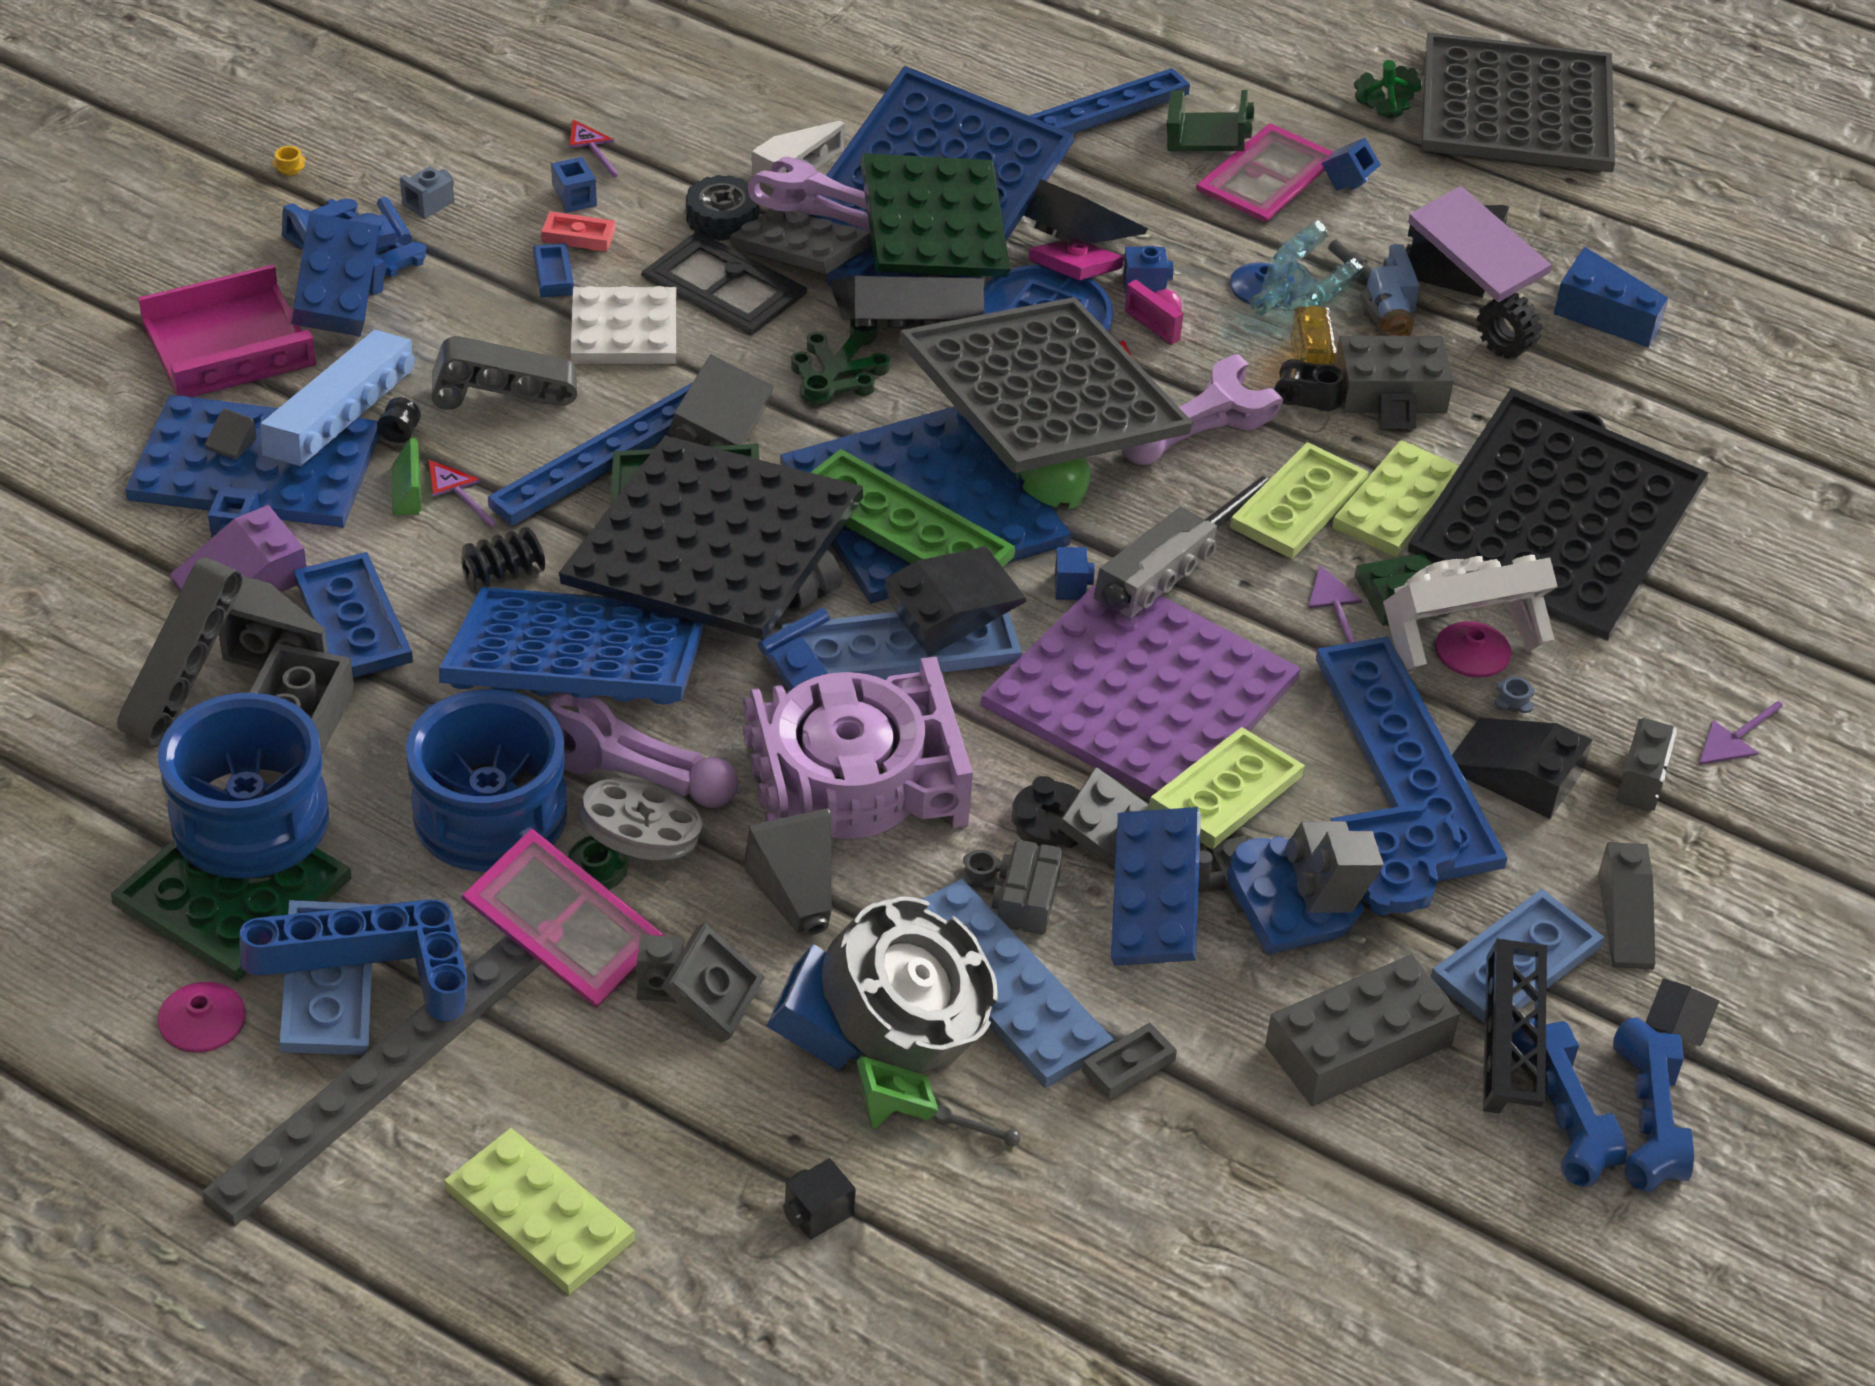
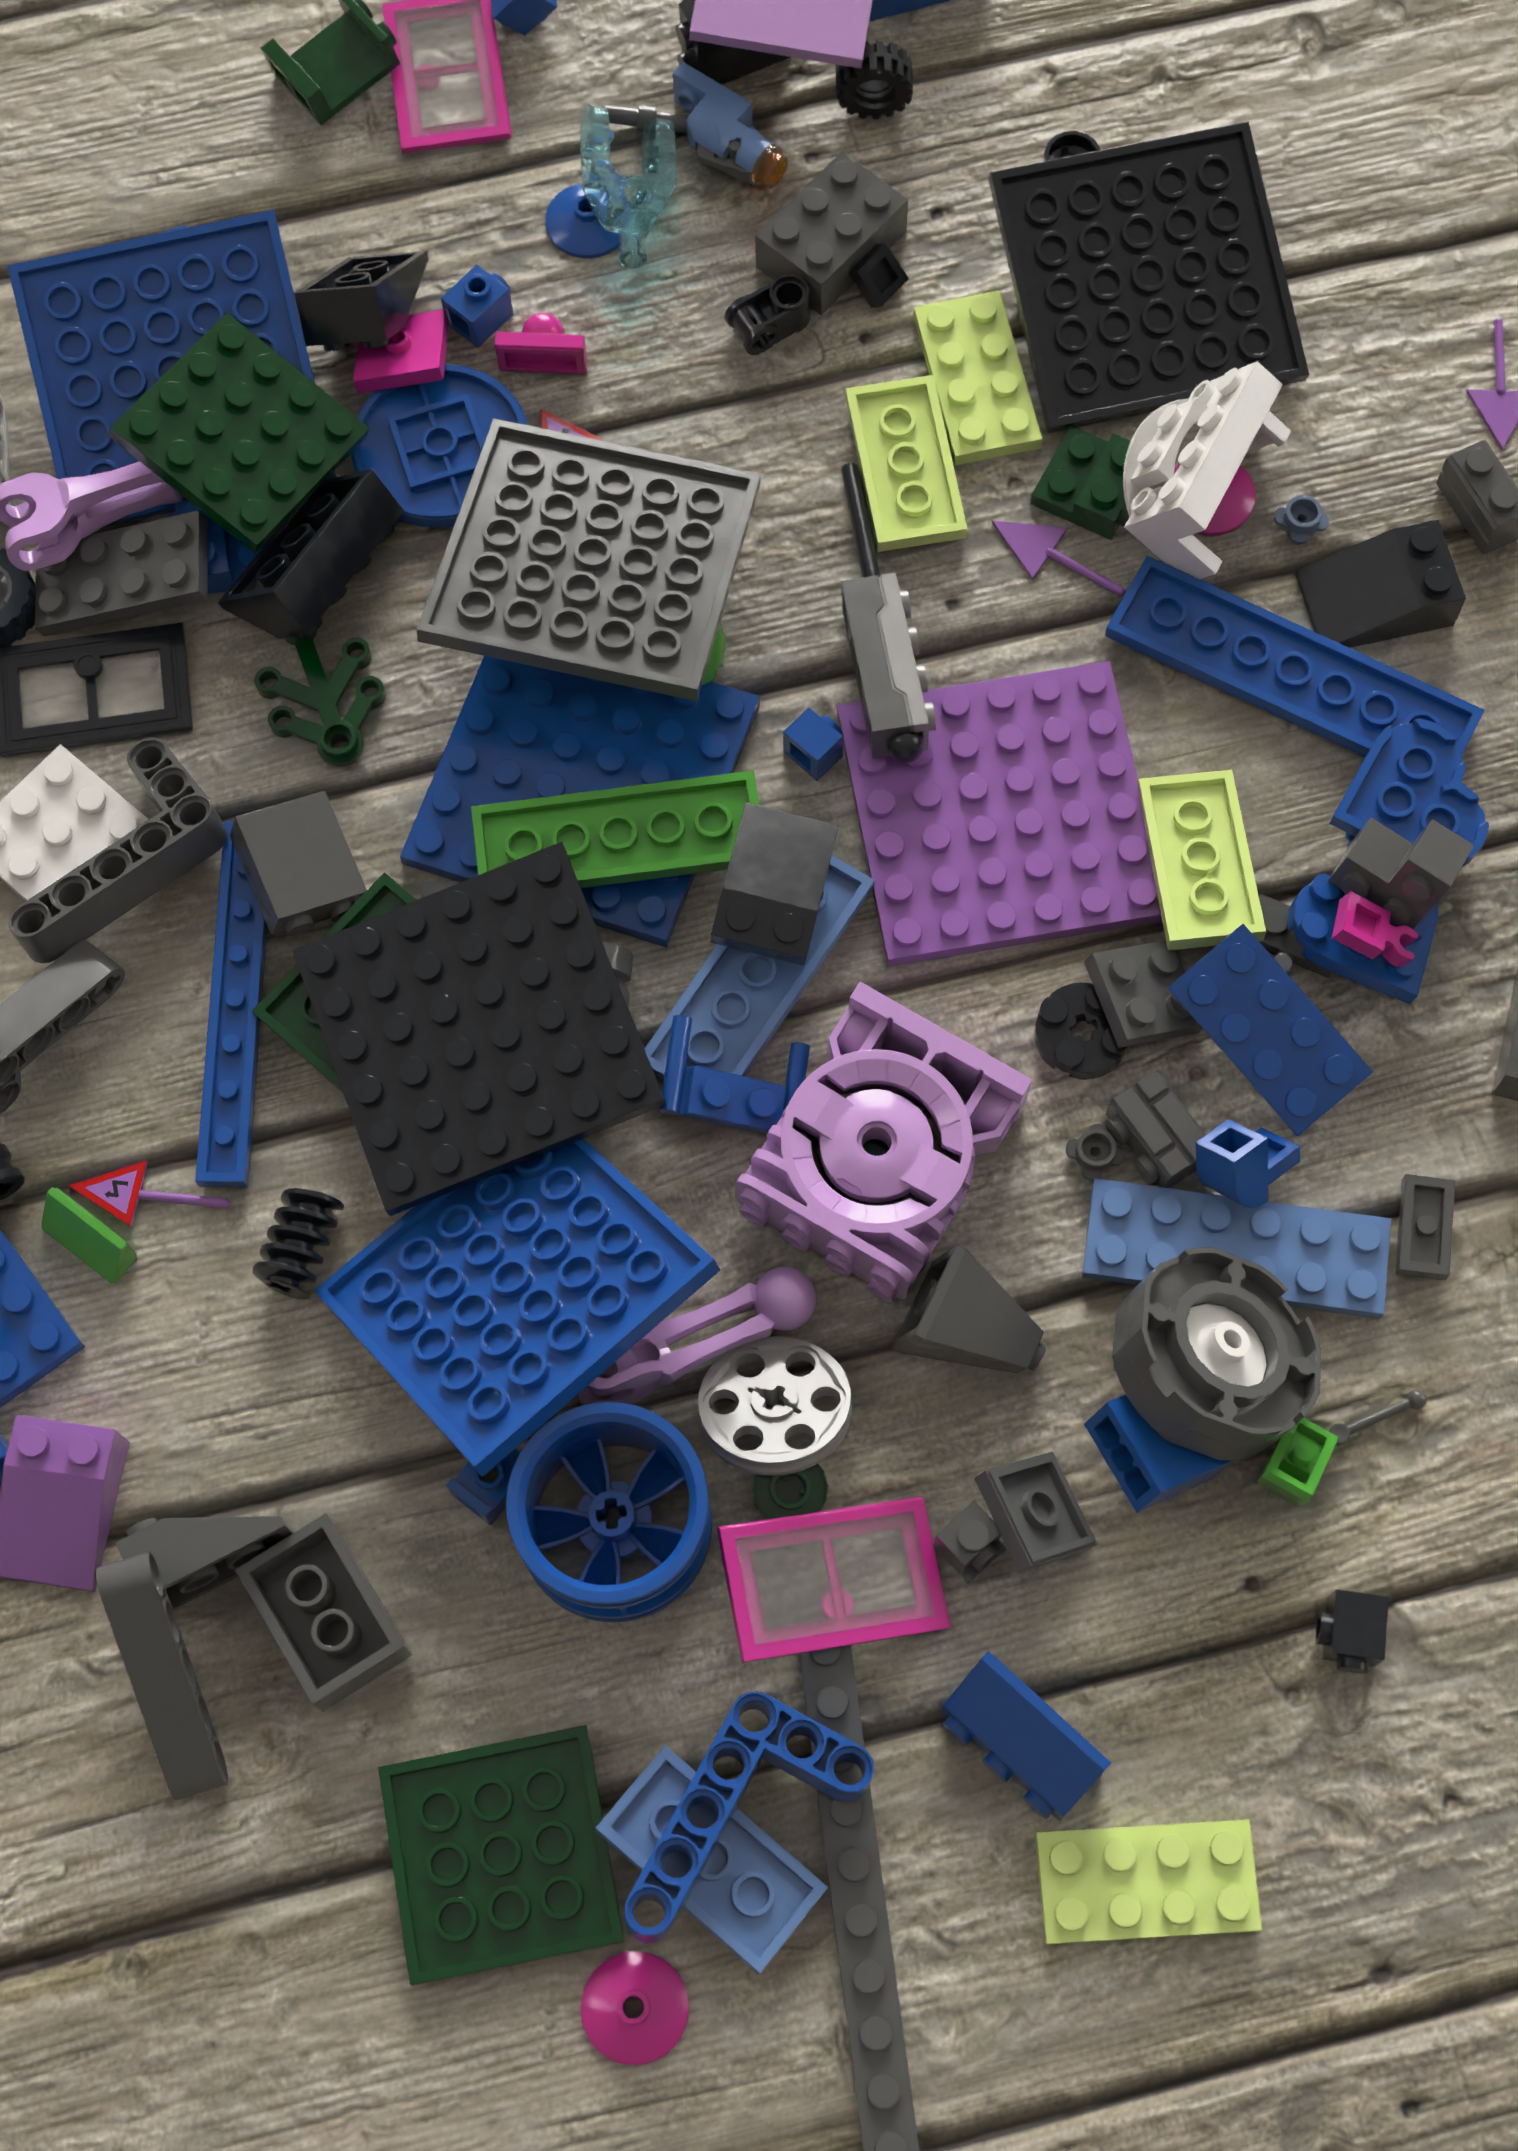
camera: 40 degrees left, 25 degrees up
blue wheel [158,693,329,879] -> none
blue plate [294,552,413,678] -> none
blue plate [1029,68,1190,134] -> none
lavender piece [1121,354,1283,465] -> none
clear yellow brick [1290,306,1336,370] -> none
none -> dark grey beam [8,738,228,963]
none -> blue slope [941,1651,1111,1821]
none -> blue brick [1196,1119,1300,1208]
none -> dark pink plate [1332,891,1418,967]

